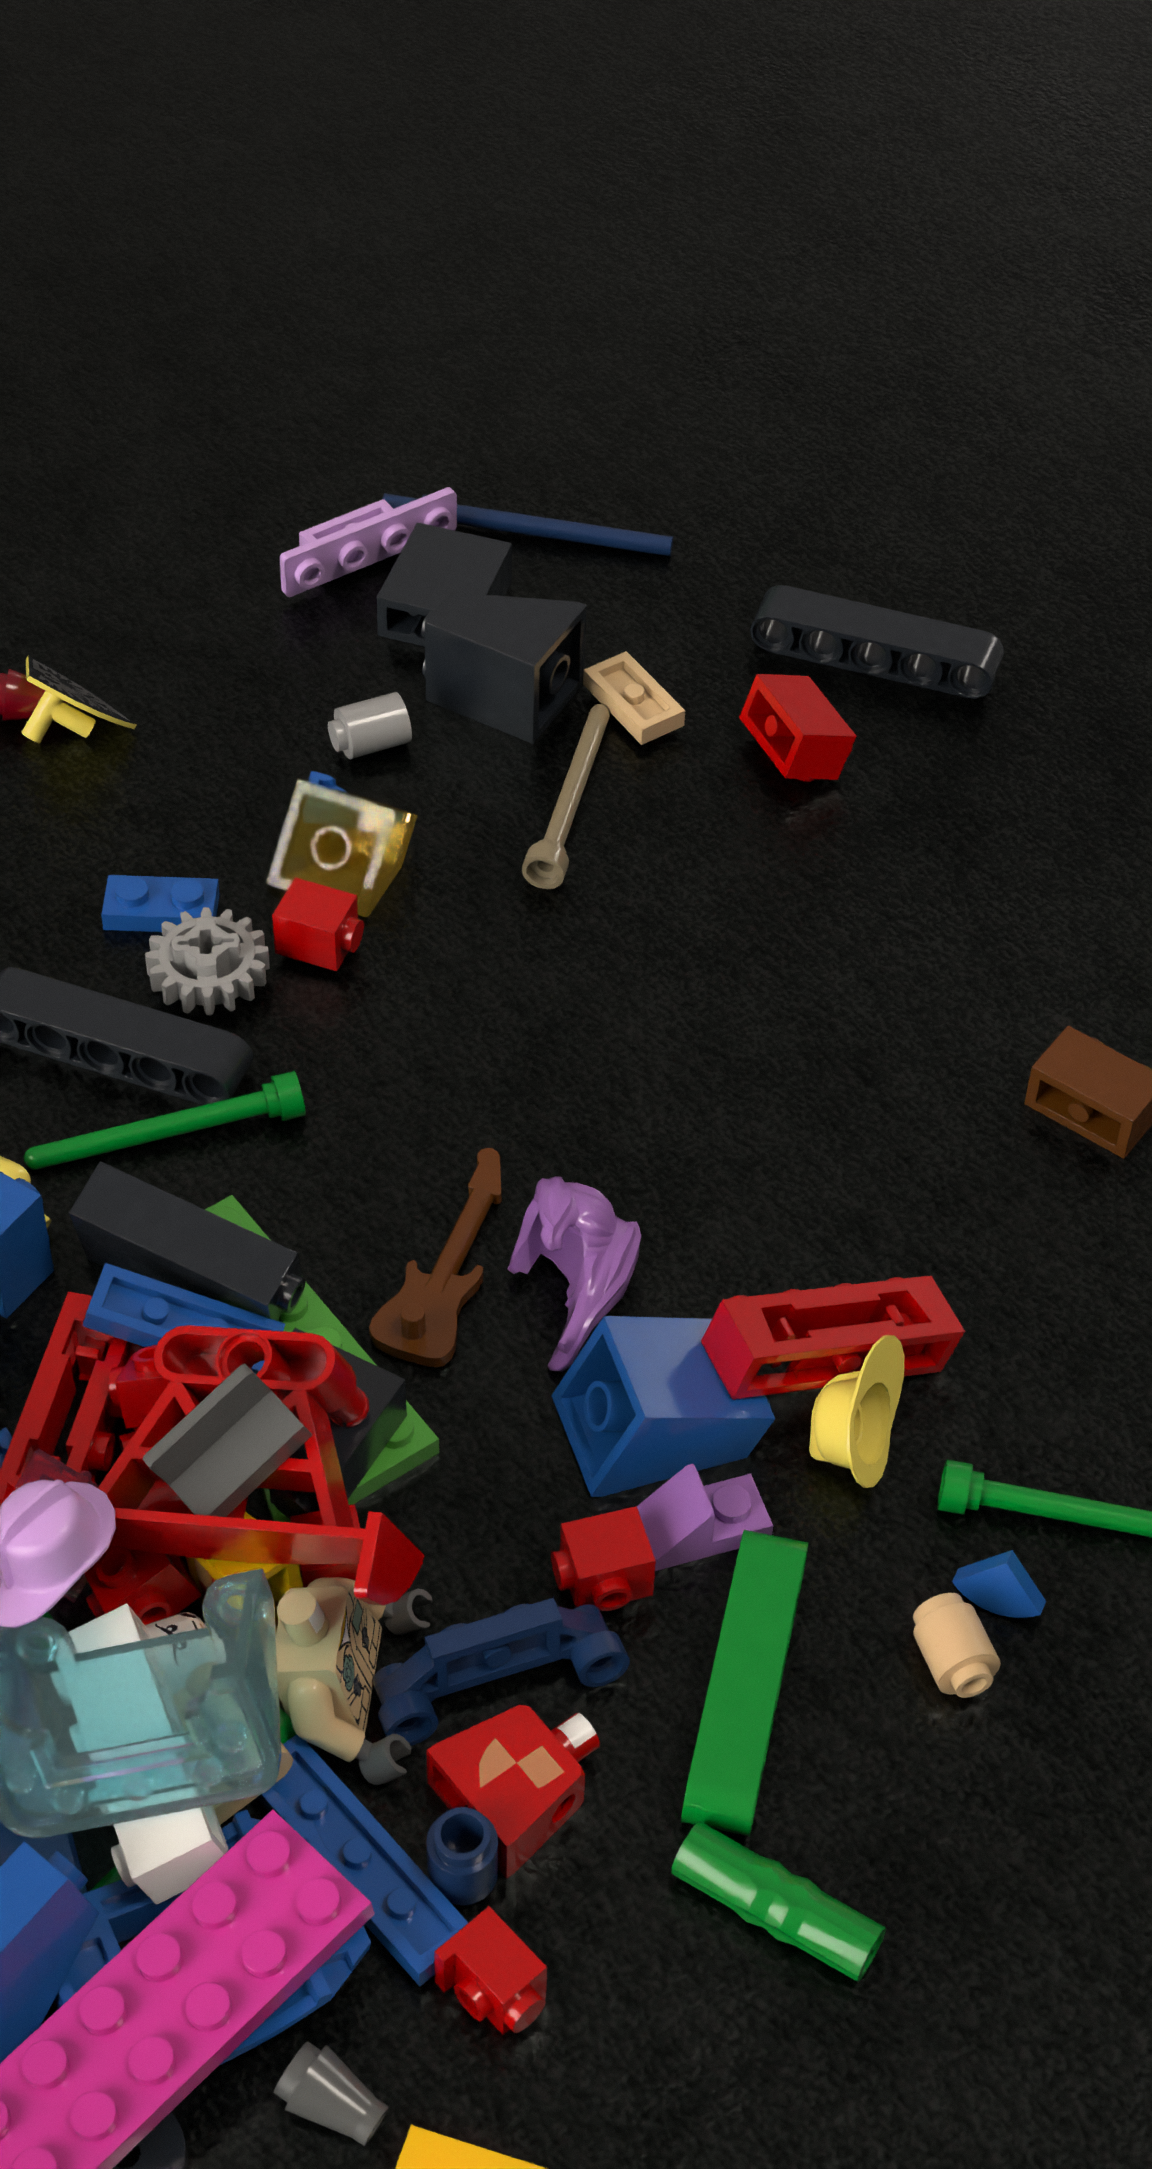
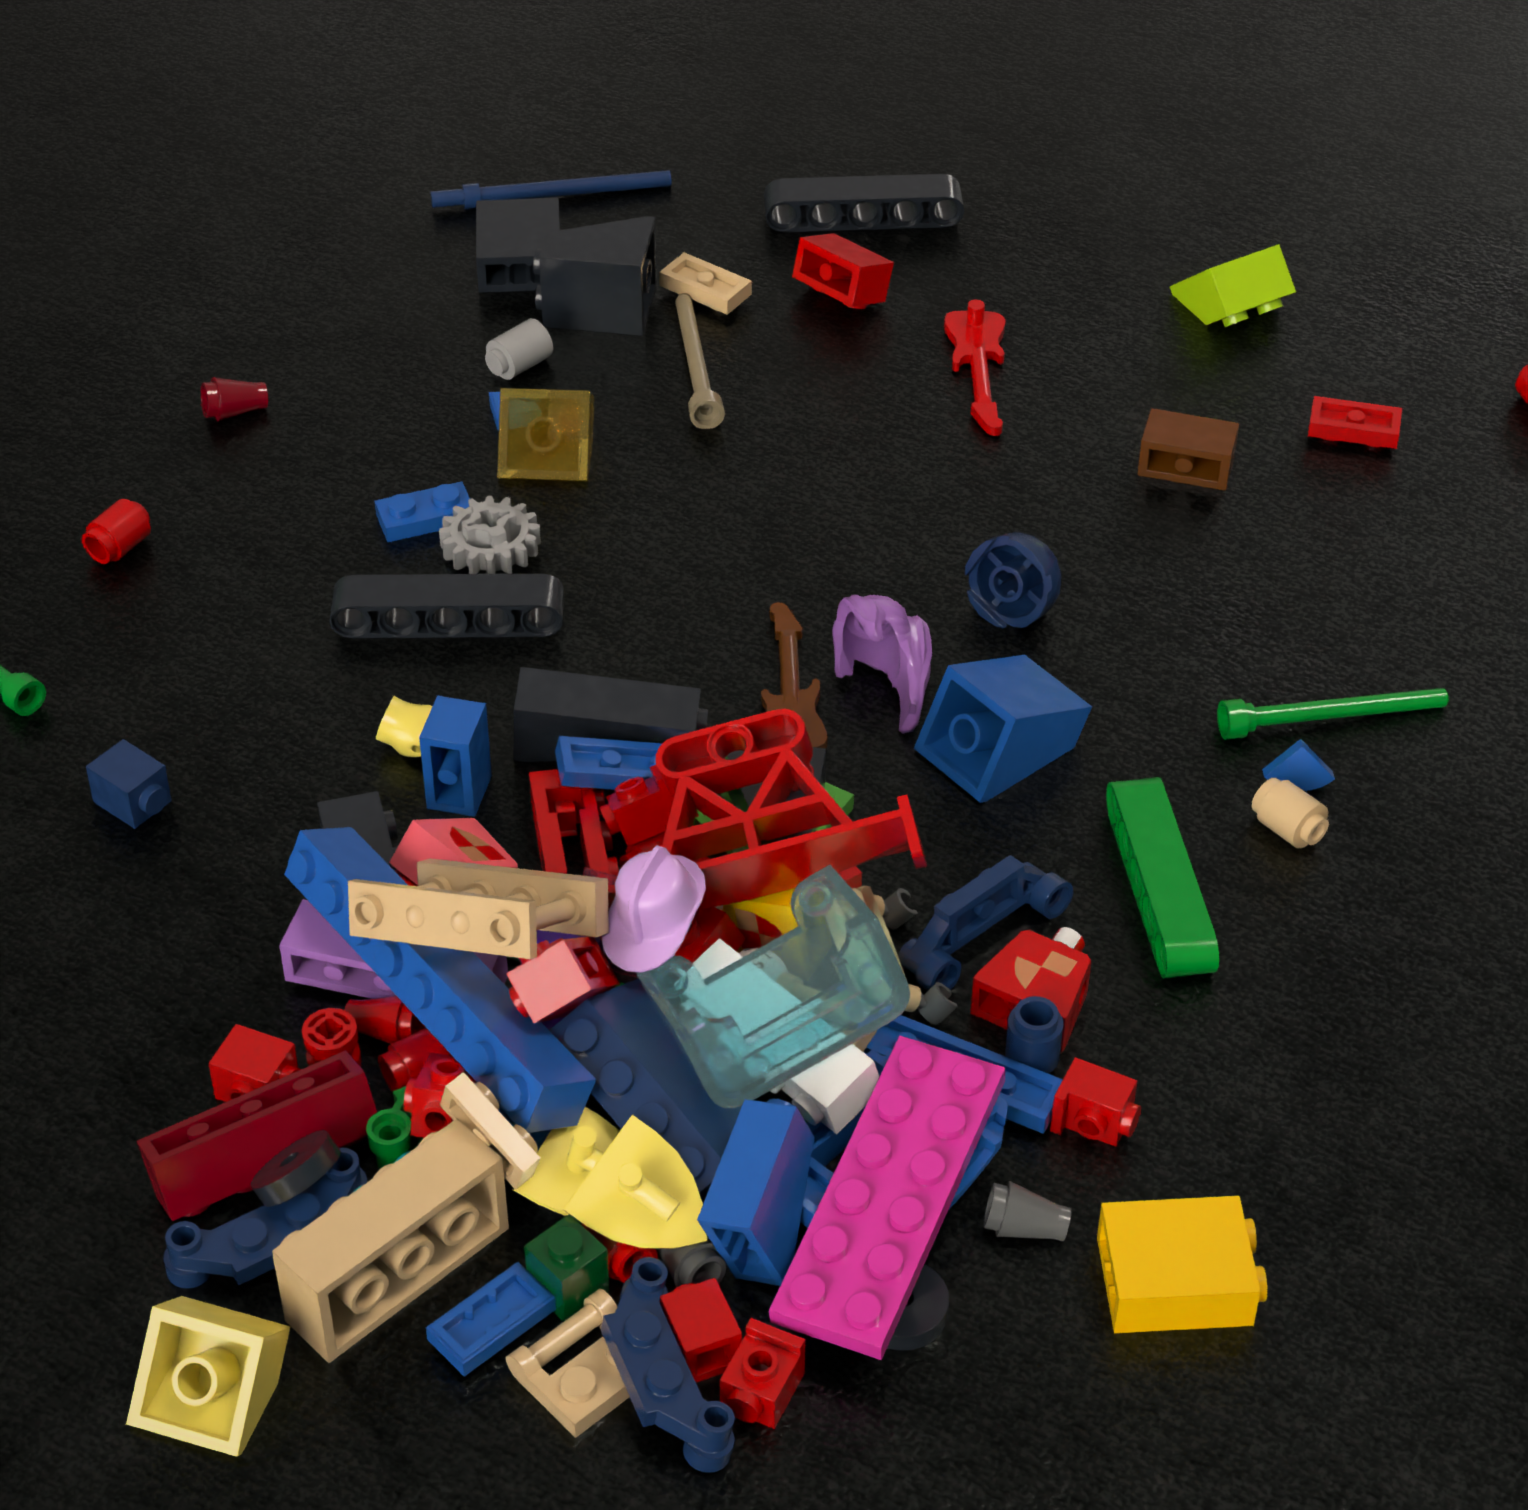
camera: 20 degrees left, 5 degrees down
light yellow shield [22,655,136,743] -> none
green piece [23,1071,306,1170] -> none
dark grey panel [142,1364,312,1517] -> none
red brick [272,877,364,971] -> none
lavender bracket [280,487,457,597] -> none
red brick [551,1506,656,1611] -> none
medium lavender slope [637,1464,773,1571] -> none
green axle [671,1821,886,1982] -> none
red brick [701,1275,965,1400] -> none
light yellow piece [809,1335,905,1488] -> none
none -> red piece [944,299,1005,436]
none -> dark blue cylinder [965,532,1061,628]

